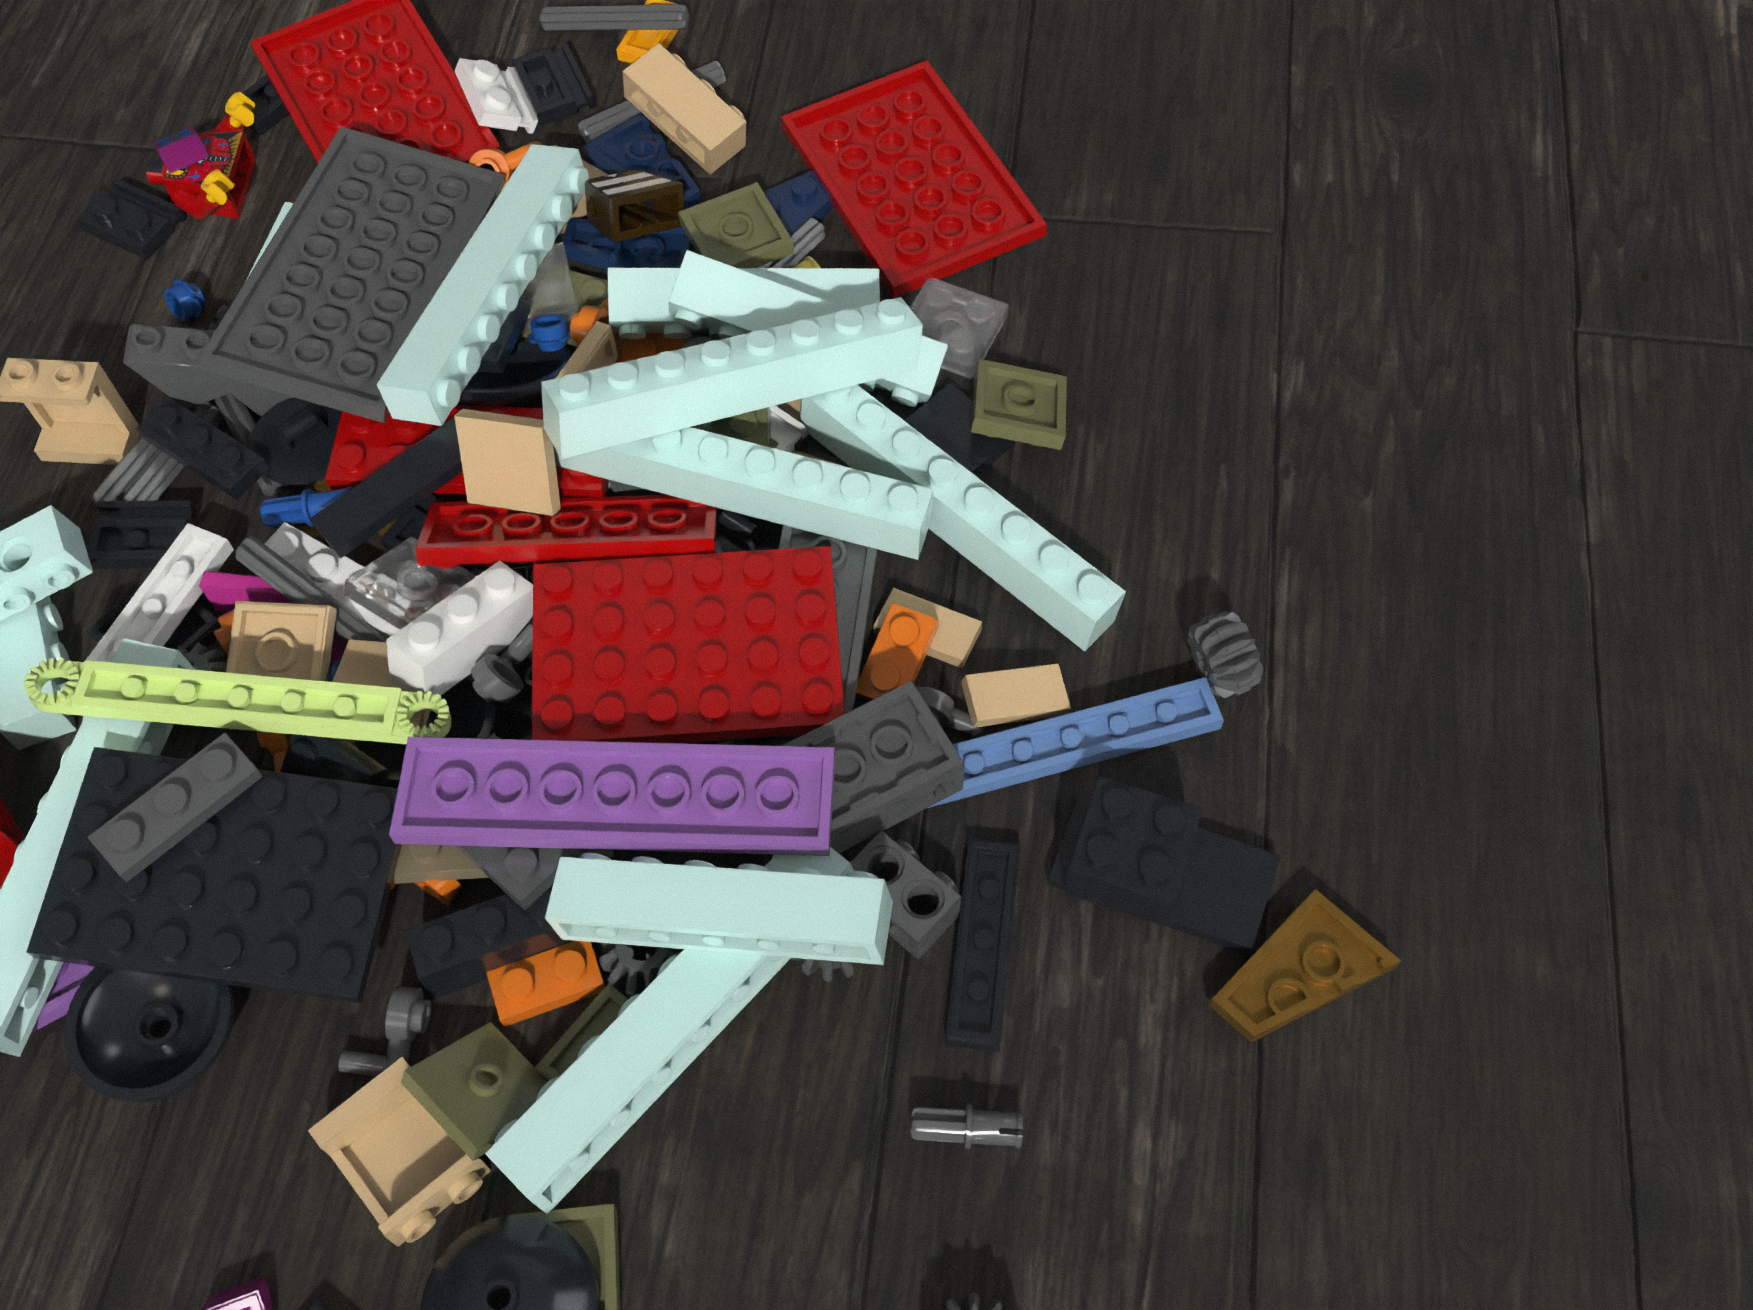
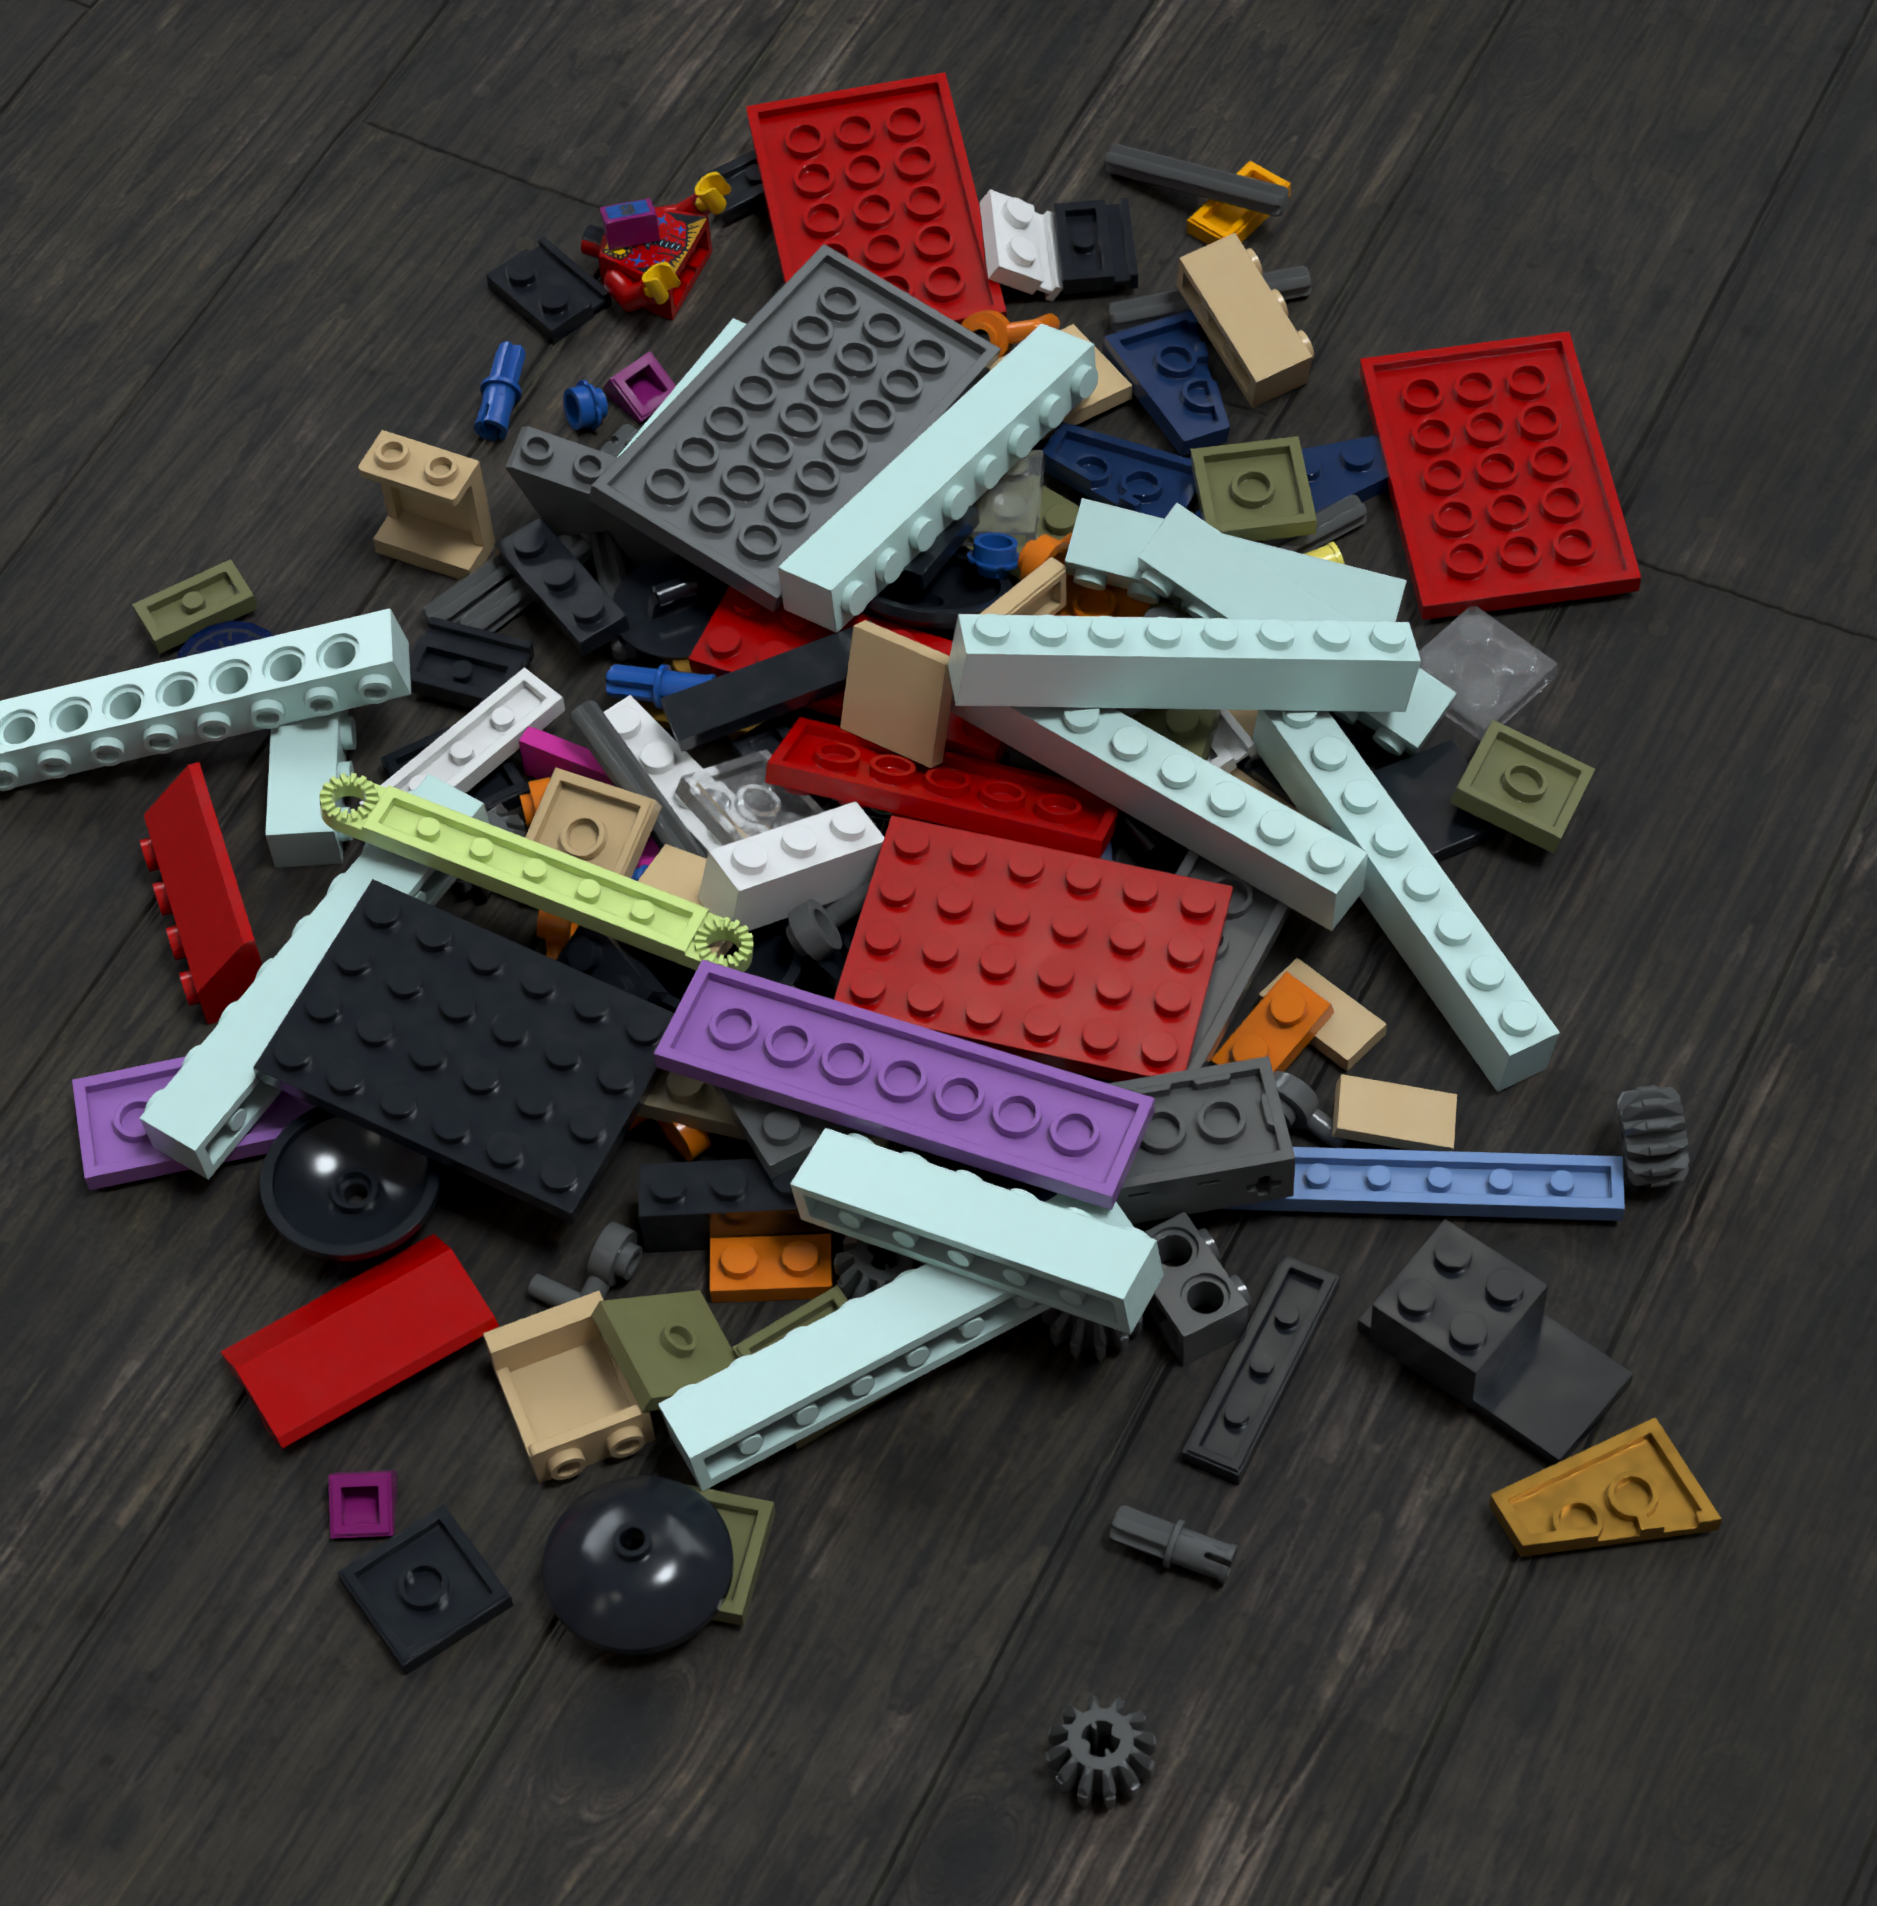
camera: 20 degrees right, 5 degrees down
dark grey plate [87,733,263,882] -> none
dark brown torso [585,170,684,242] -> none
none -> red slope [220,1234,499,1449]
none -> blue axle [474,341,526,441]
none -> magenta slope [602,351,676,424]

